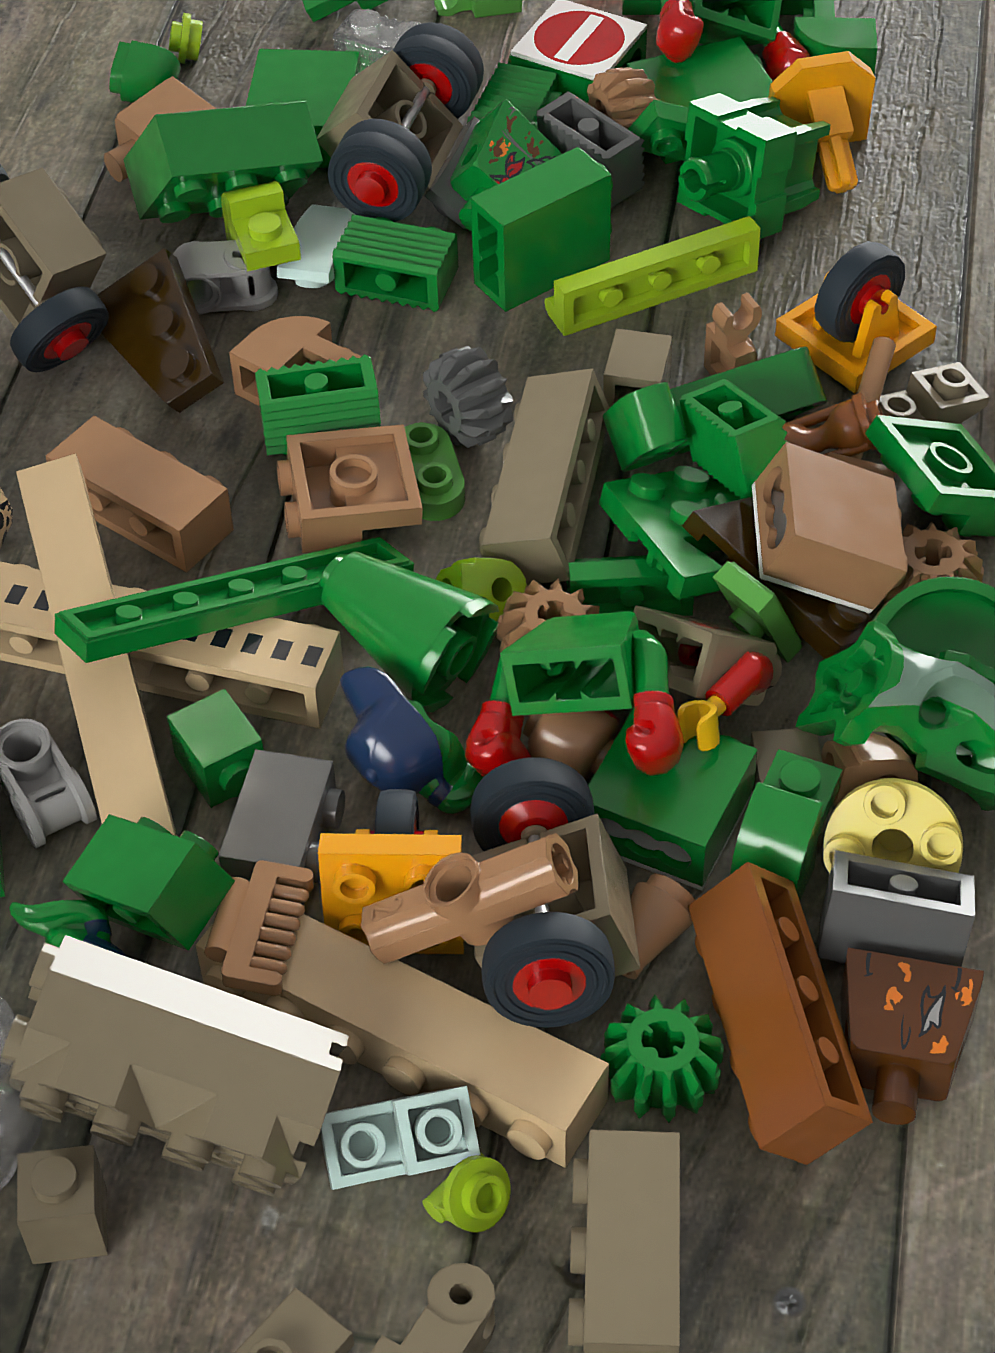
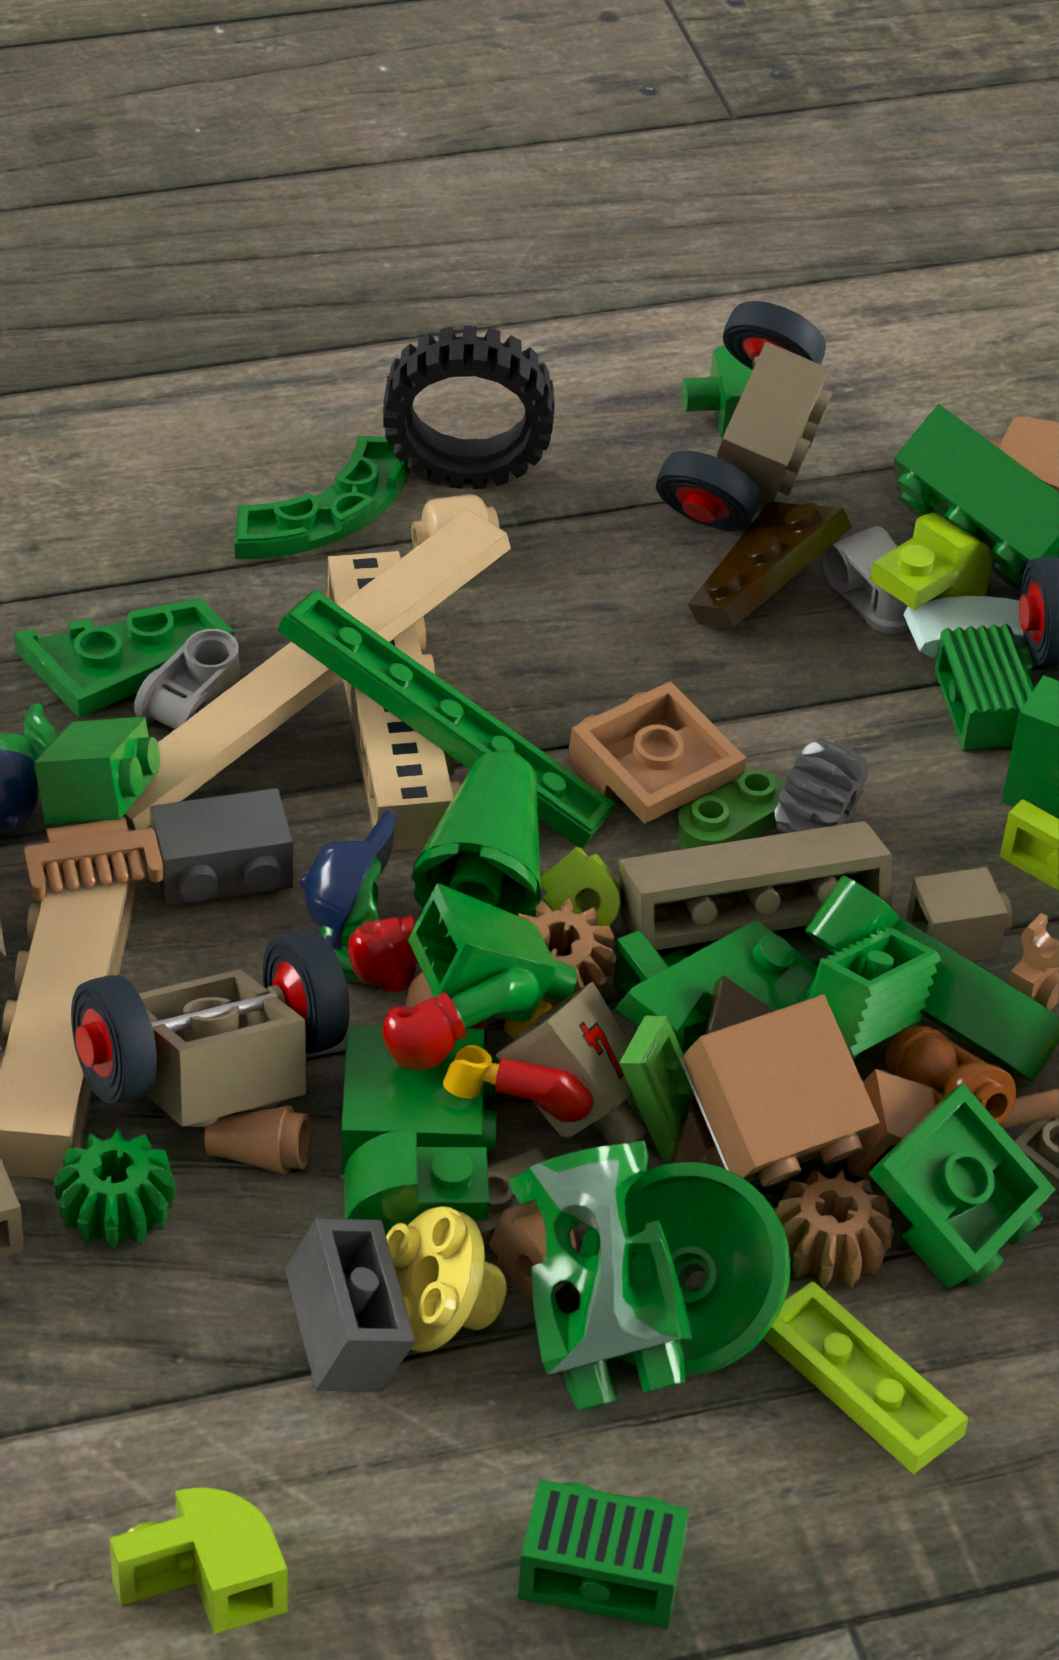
camera: 60 degrees right, 5 degrees down
medium nougat brick [45,416,234,572] -> none
green brick [167,688,264,808] -> none
medium nougat brick [229,316,362,406] -> none
green brick [255,354,381,456] -> none
light orange plate [318,789,465,954] -> none
medium nougat piece [361,833,578,964] -> none
dark orange brick [688,862,873,1165] -> none
reddish brown torso [840,947,984,1125] -> none

